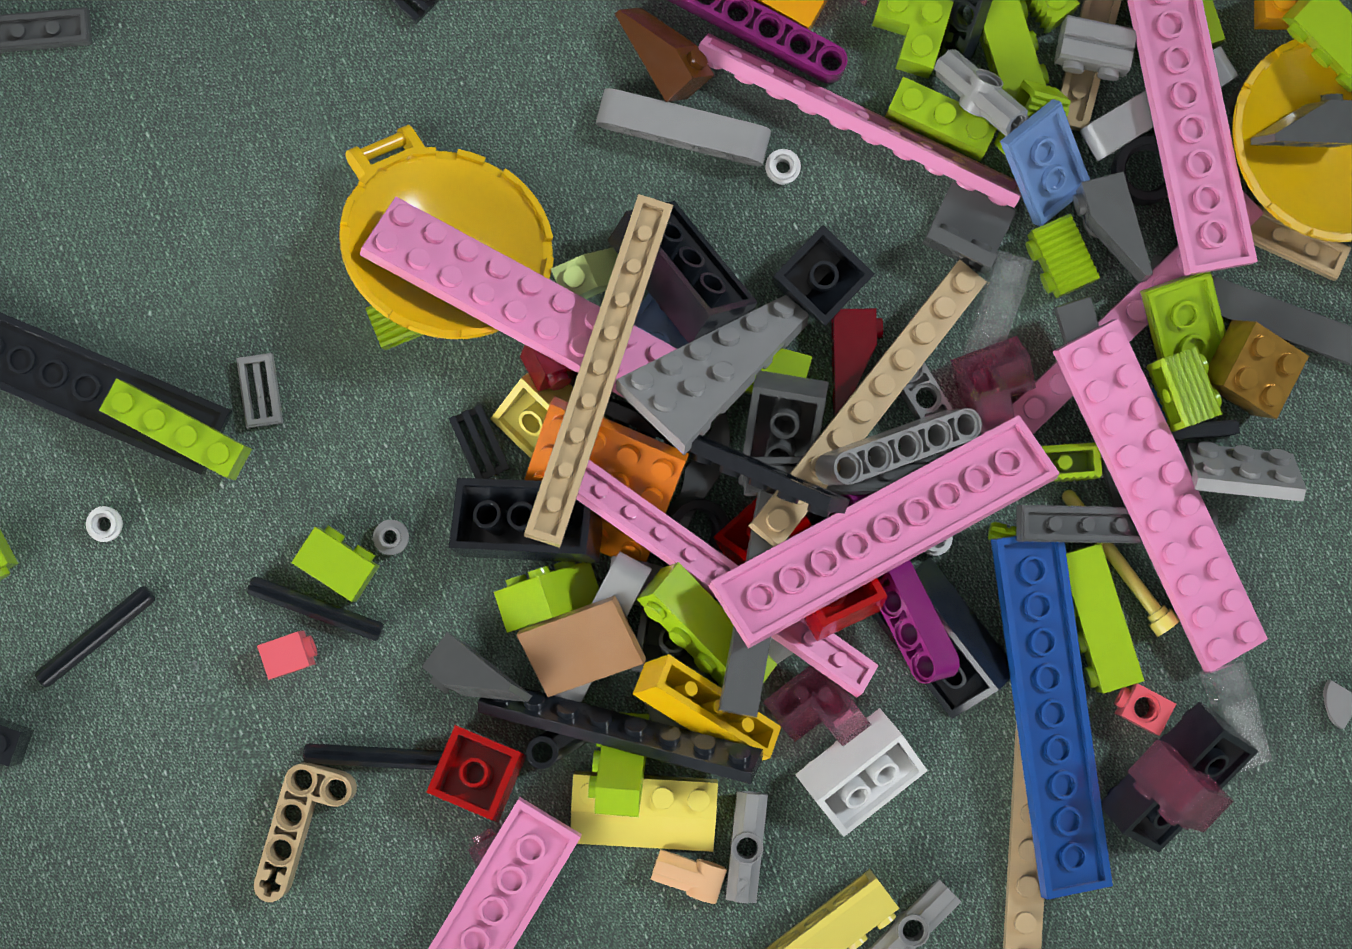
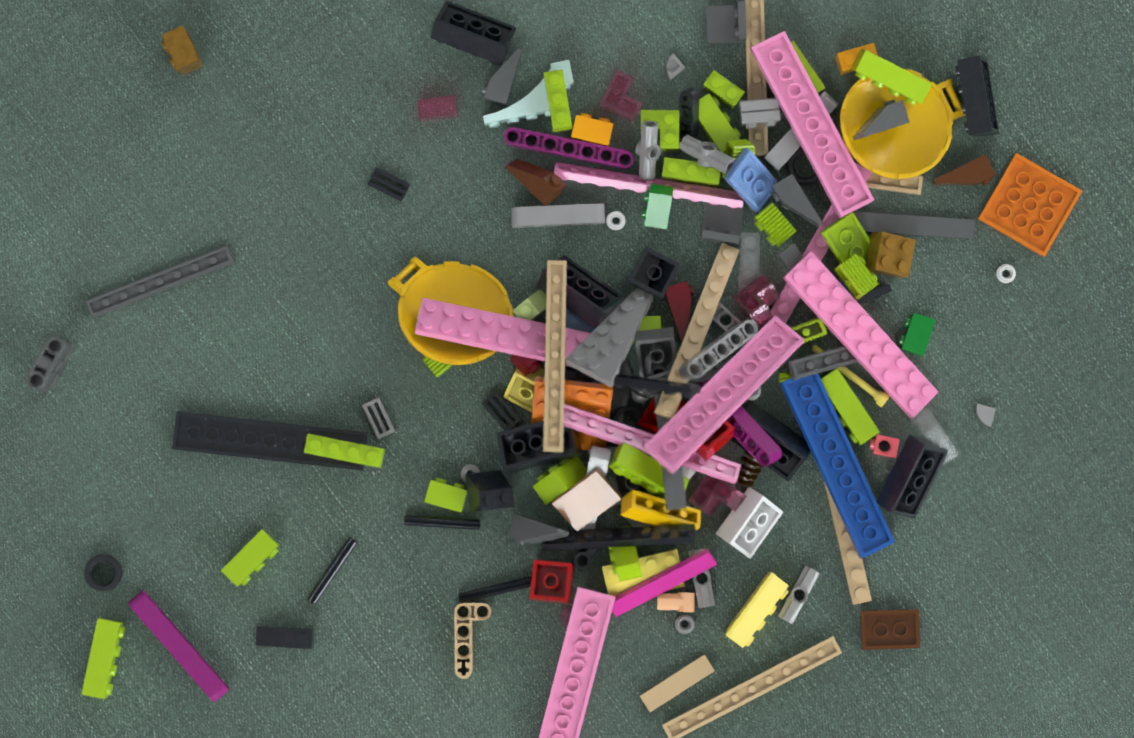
camera: 15 degrees left, 0 degrees up
white plate [86,506,123,542] -> none
coral brick [257,631,318,680] -> none
clear pink brick [1128,739,1234,833] -> none
light grey plate [1184,441,1307,502] -> none
none -> black slope [465,470,515,513]
none -> dark pink tile [612,549,717,617]
none -> light grey plate [631,390,649,403]
none -> light grey piece [636,121,661,180]
none -> brick [641,184,674,229]
none -> light grey plate [675,614,695,634]
none -> dark brown piece [737,450,764,487]
none -> green brick [898,313,936,357]

